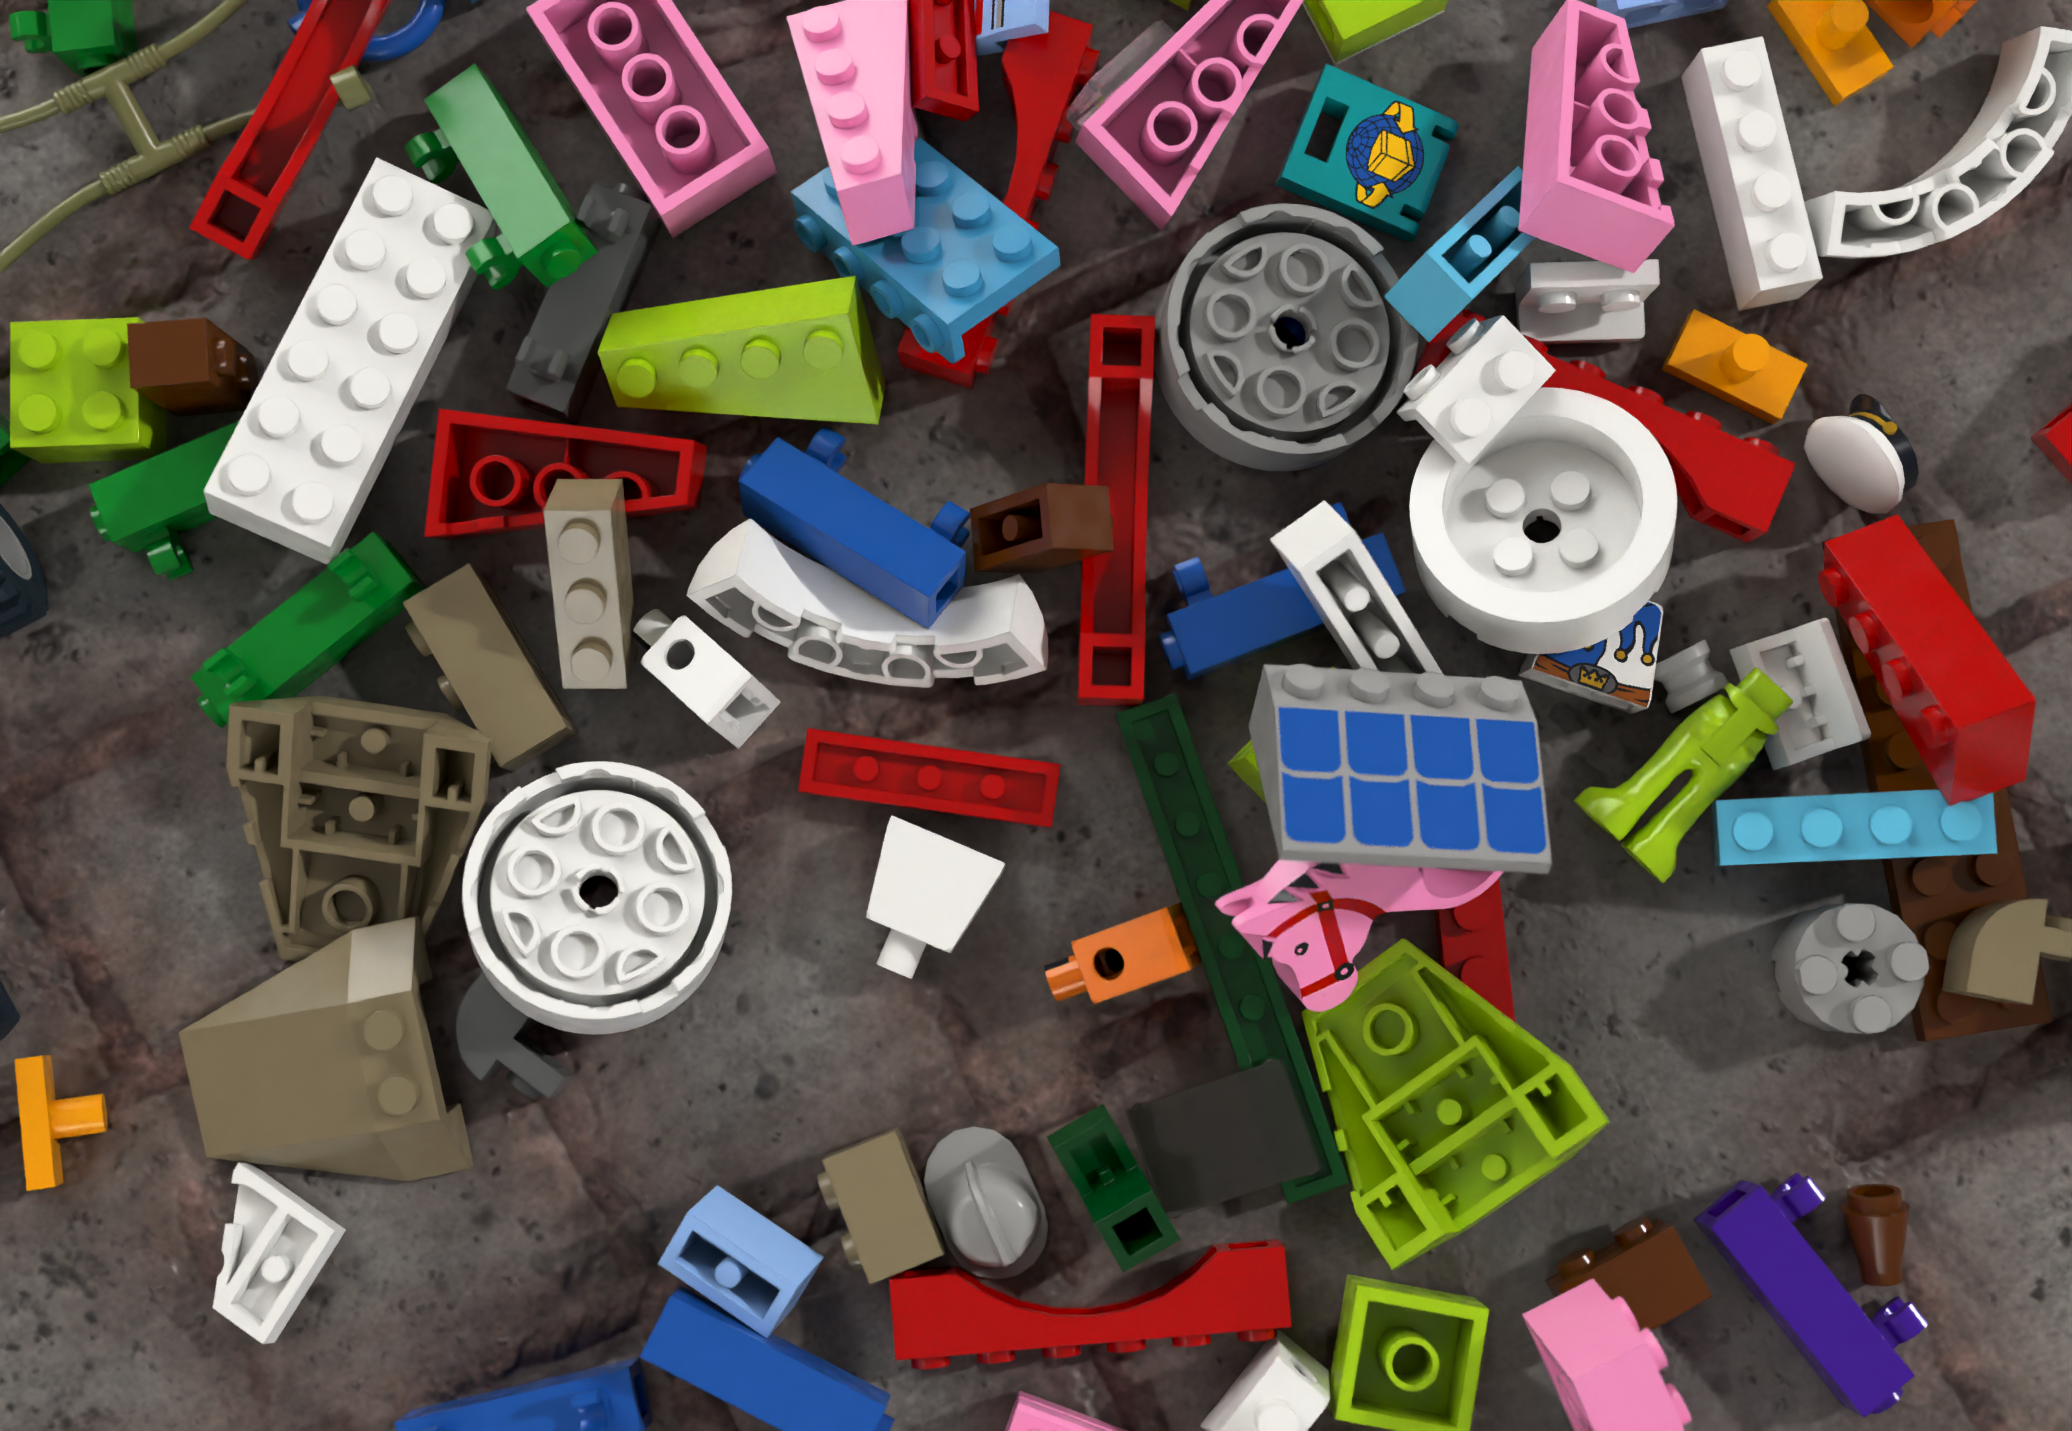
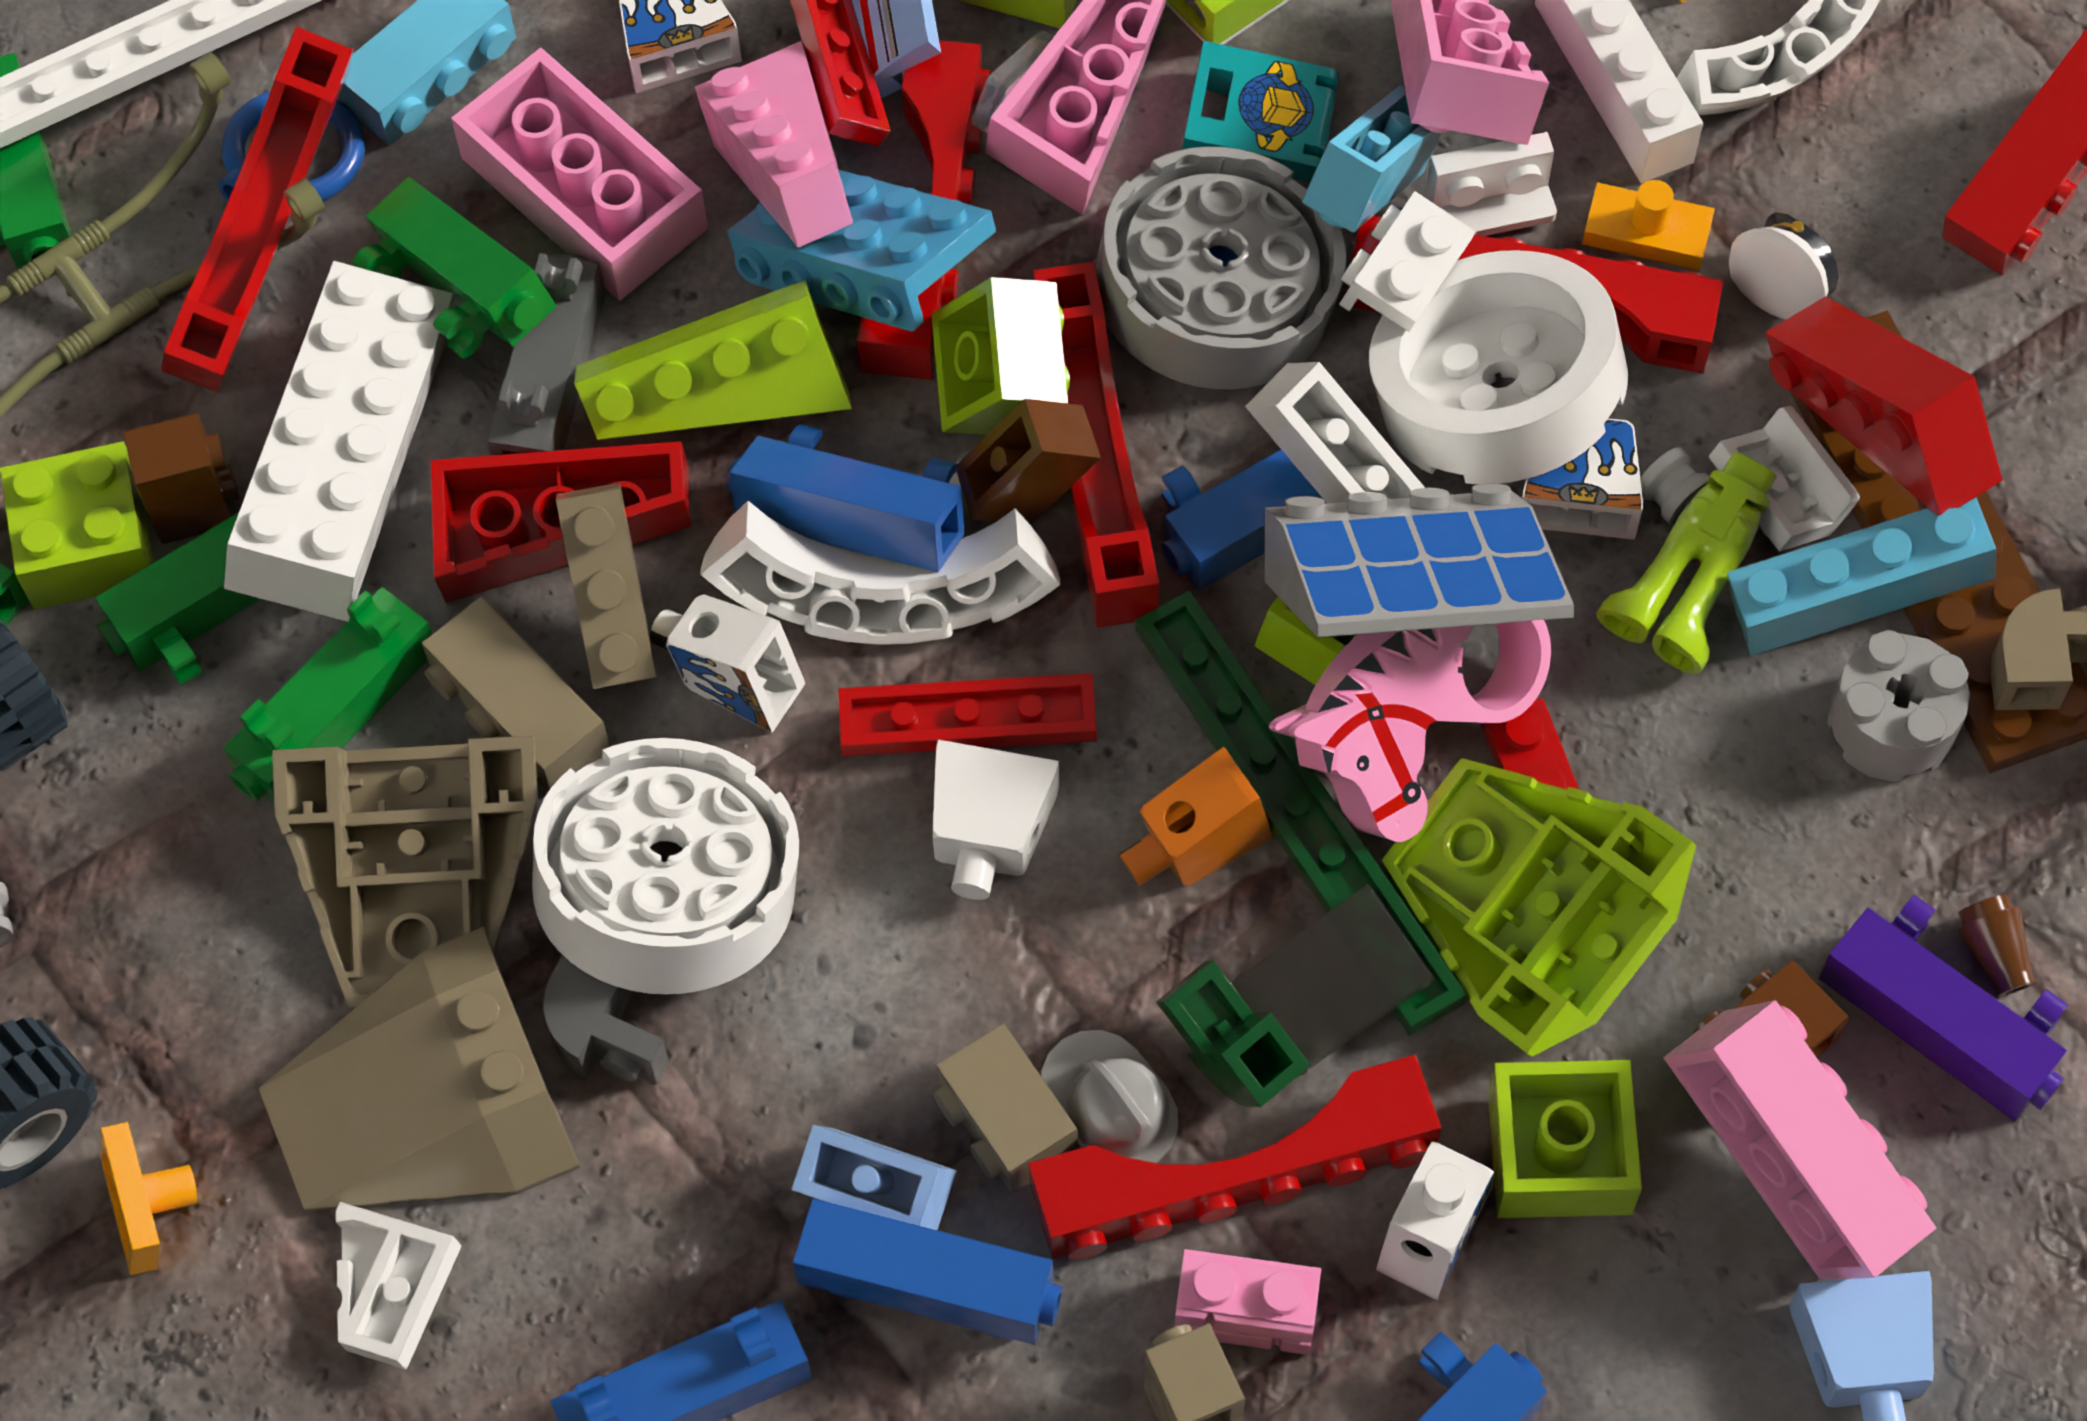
camera: 10 degrees left, 20 degrees down
none -> lime brick [931,277,1070,435]

